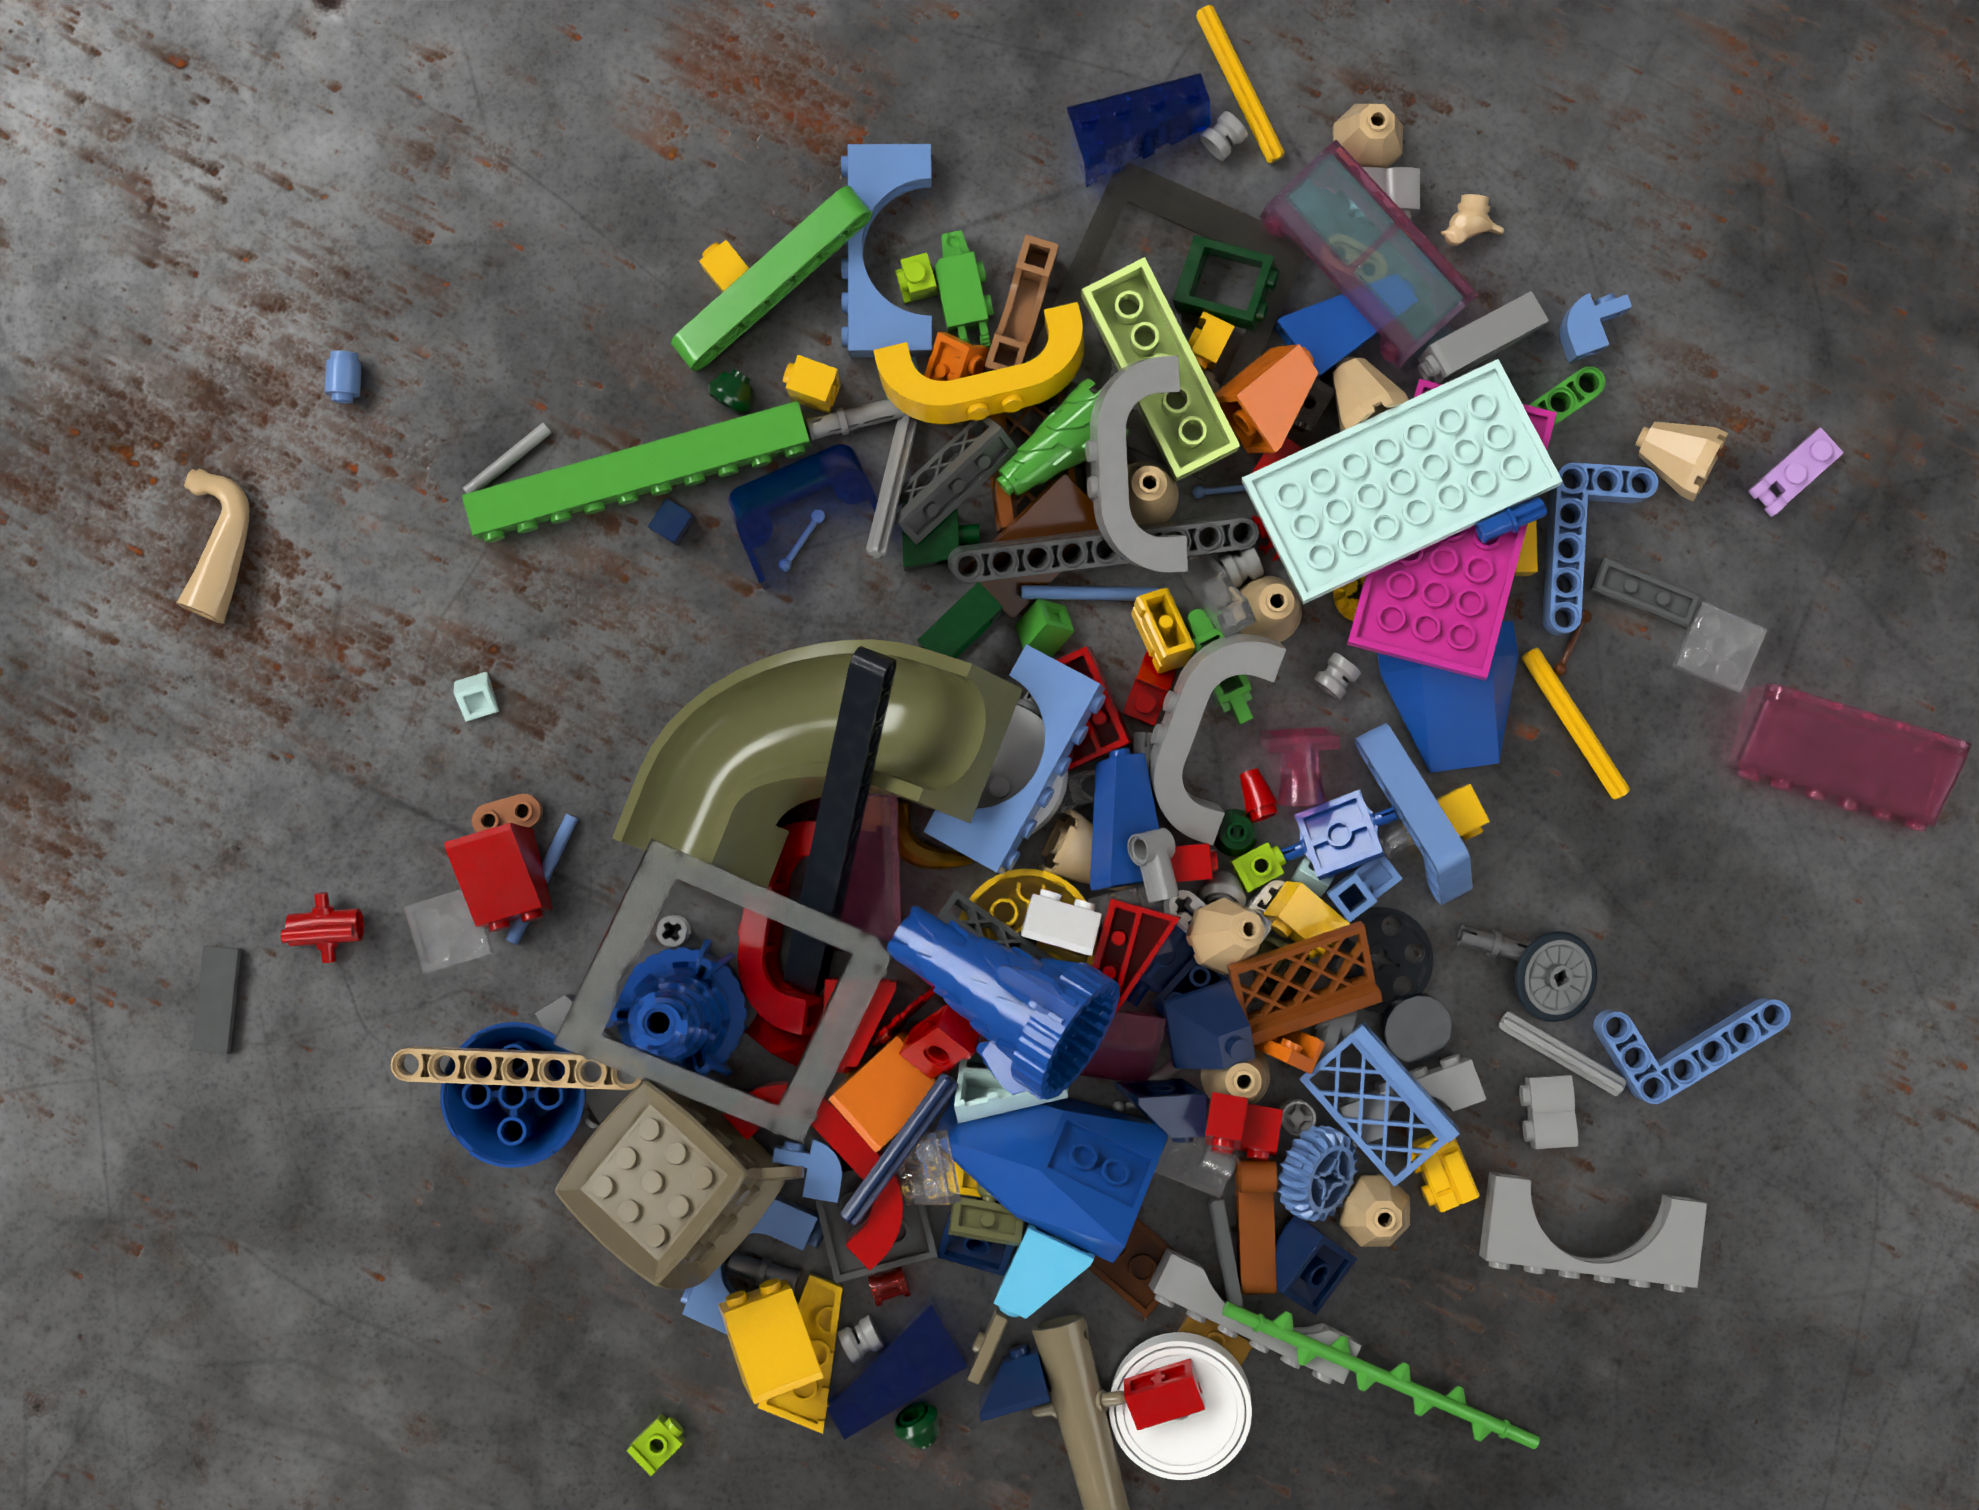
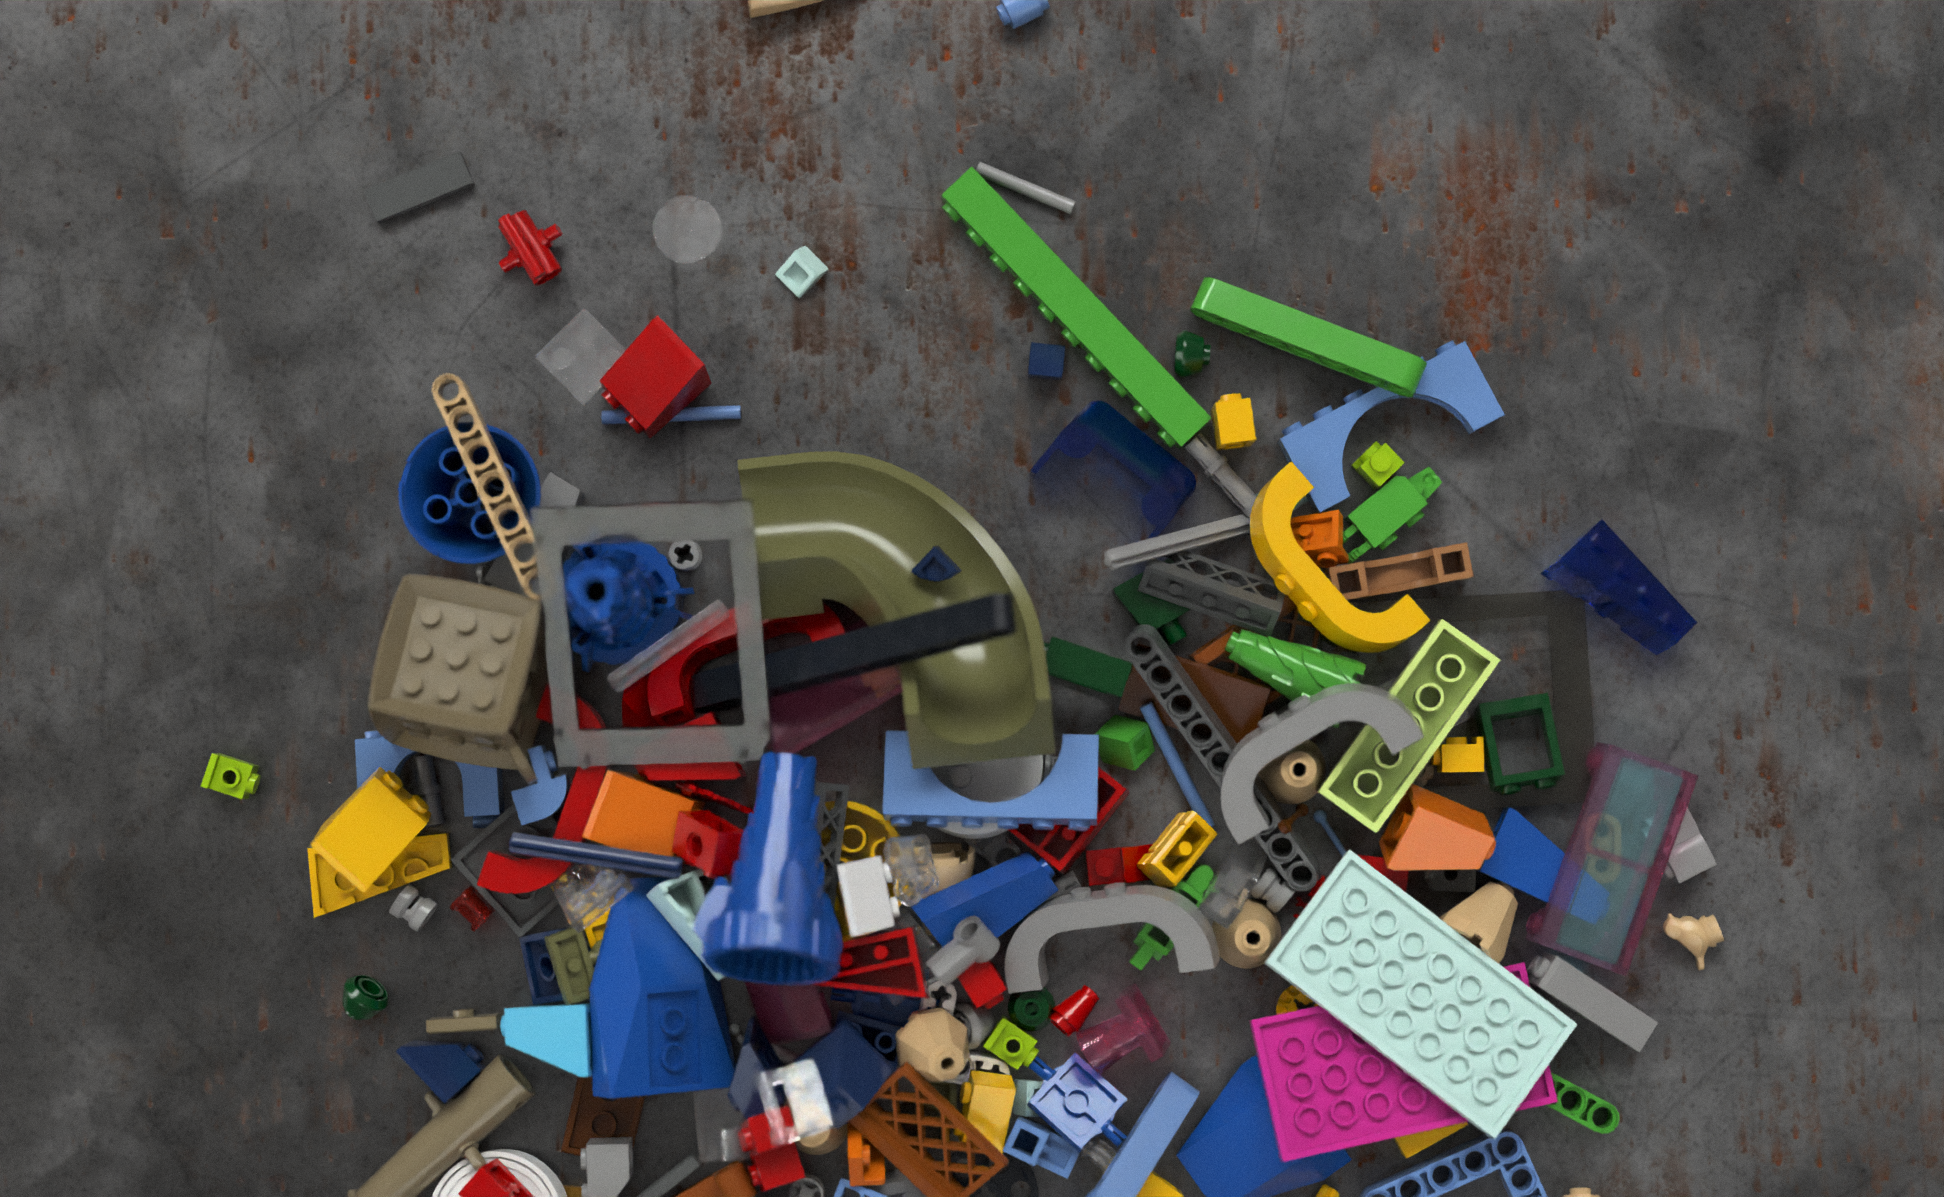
camera: 70 degrees right, 0 degrees up
nougat plate [472,794,543,833] -> none
yellow brick [699,240,749,293] -> none
medium blue hinge [778,510,825,572] -> none
clear blue wedge [826,1298,968,1440] -> none
pearl gold piece [892,803,973,869] -> none
yellow axle [1196,5,1285,163] -> none
light grey wheel [1200,111,1248,161] -> none
light grey wheel [1313,652,1361,701] -> none
tan cone [1332,104,1403,173] -> none
blue axle [1475,497,1547,544] -> none
medium blue brick [1559,293,1632,363] -> none
none -> clear axle [607,600,730,693]
none -> clear tile [653,195,722,265]
none -> clear plate [752,1057,835,1146]
none -> clear piece [884,834,939,906]
none -> dark blue tile [911,546,962,581]
none -> reddish brown hinge [1278,803,1309,834]

